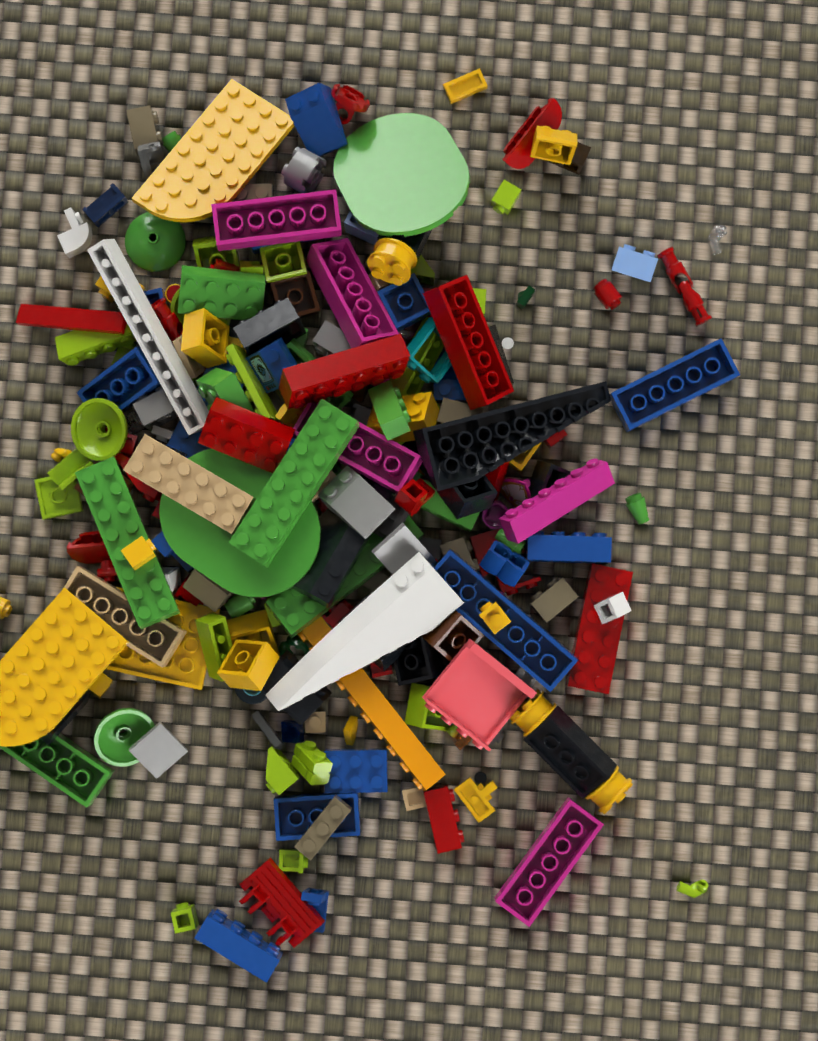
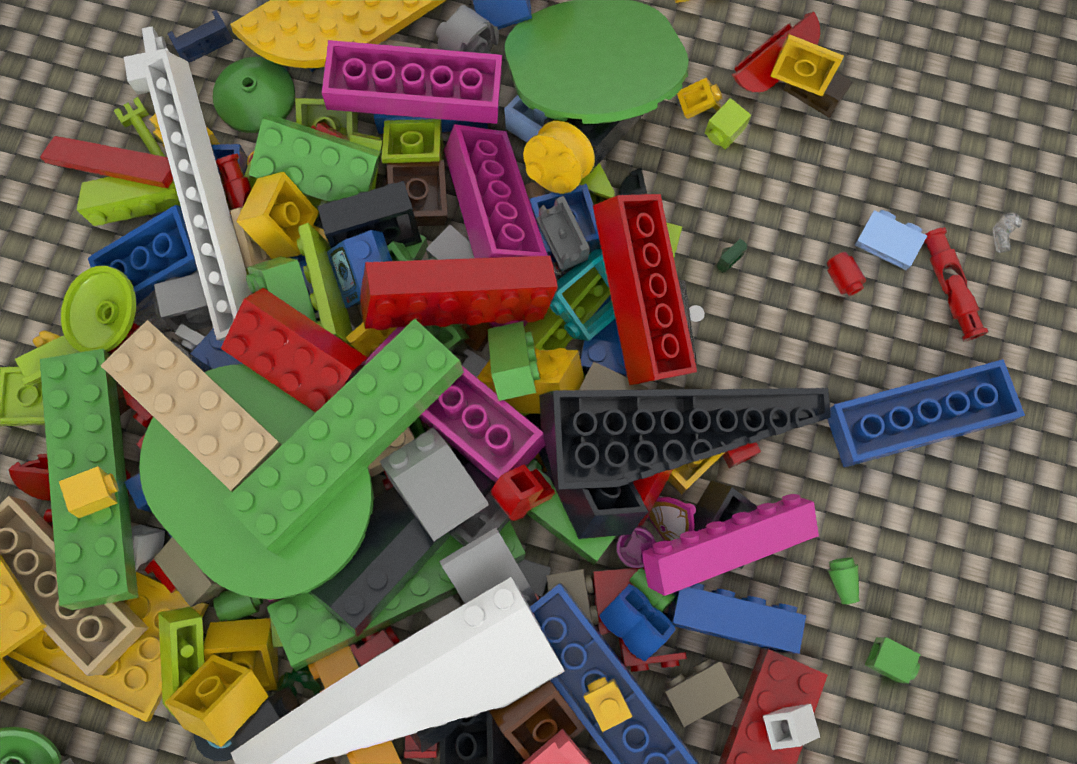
camera: 10 degrees right, 10 degrees down
none -> lime hinge [114,97,166,157]
none -> dark grey hinge [536,196,590,271]
none -> black tile [619,168,647,195]
none -> yellow bracket [677,78,723,119]
none -> bright green brick [865,637,921,684]

